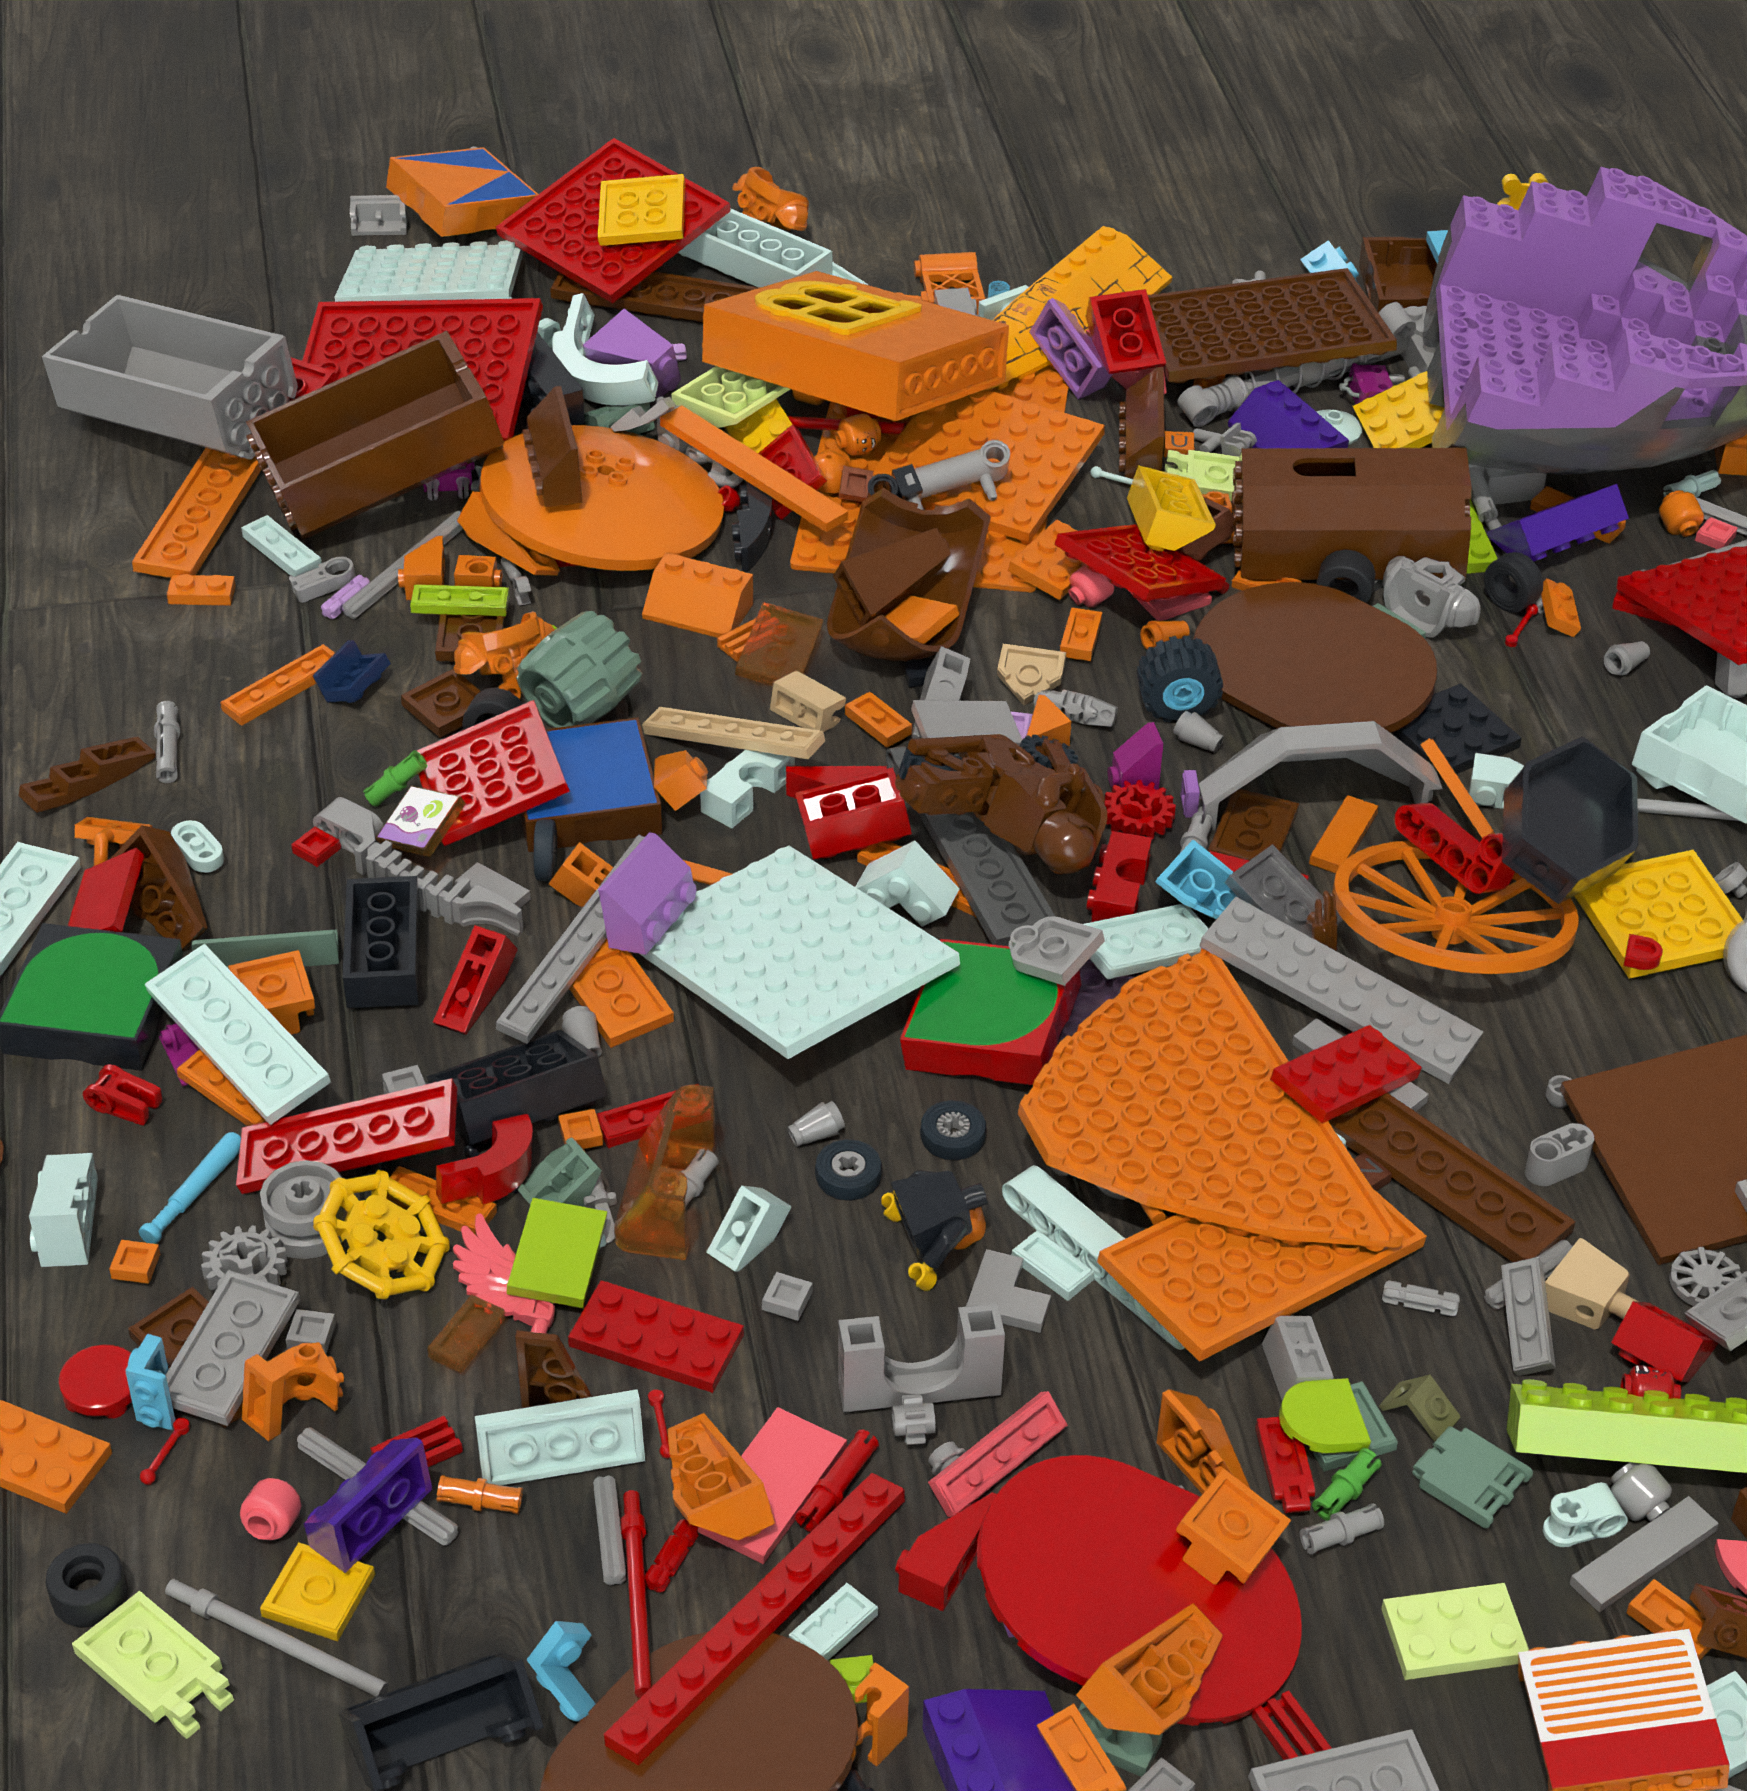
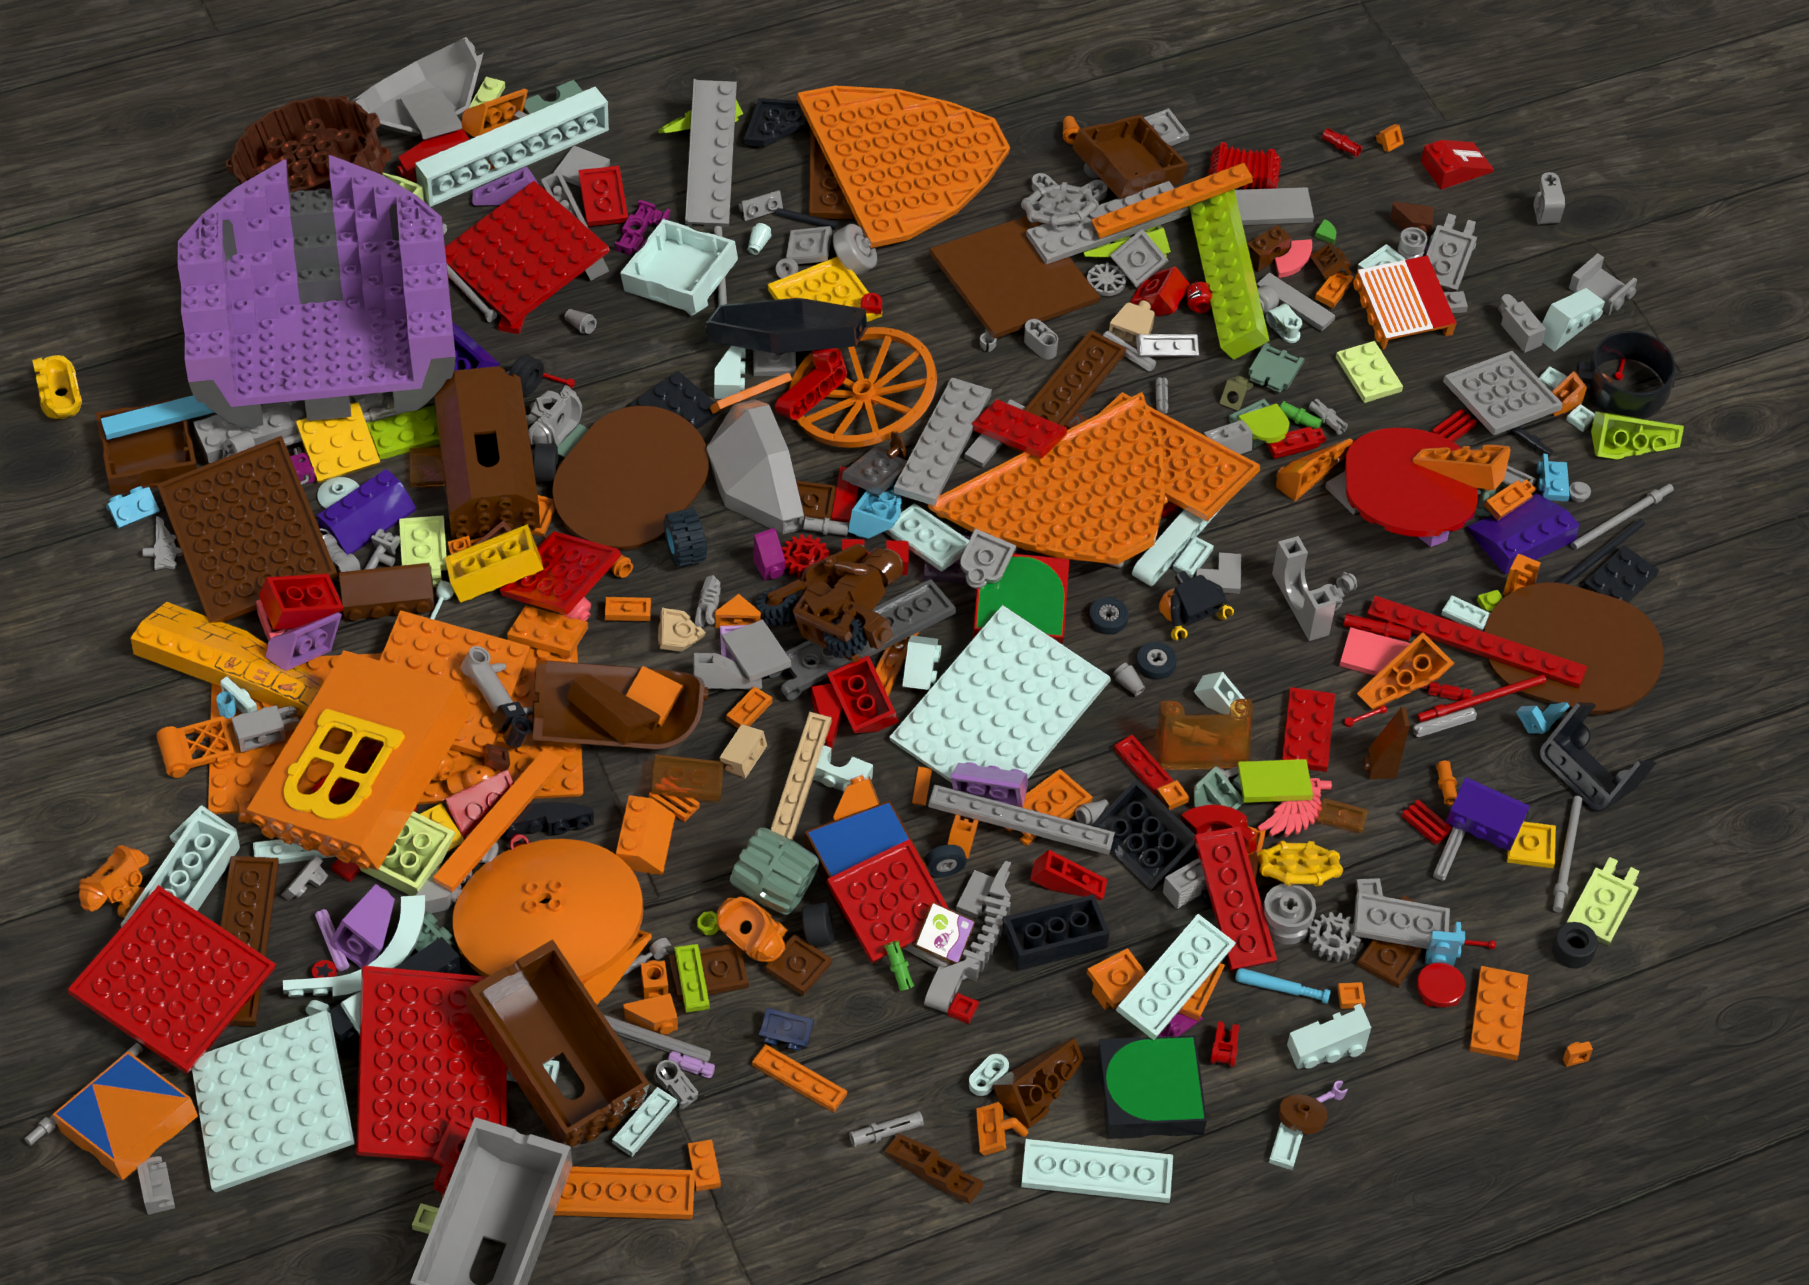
camera: 105 degrees left, 10 degrees up
red tile [68,848,144,932] -> none
sand green panel [192,929,339,968] -> none
coral head [240,1478,302,1540] -> none
orange tile [242,1342,344,1441] -> none
light aqua tile [475,1390,645,1485] -> none
reddish brown slope [523,386,582,507] -> none
yellow plate [598,174,685,246] -> none
light grey slope [611,397,677,432] -> none
light grey plate [762,1272,813,1321] -> none
red slope [895,1492,997,1611] -> none
coral tile [928,1391,1068,1517] -> none
light grey cone [1173,711,1224,753] -> none
orange panel [1176,1468,1291,1584] -> none
medium lavender tile [1180,770,1200,818] -> none
orange tile [1309,795,1379,873] -> none
orange plate [1541,578,1581,638] -> none

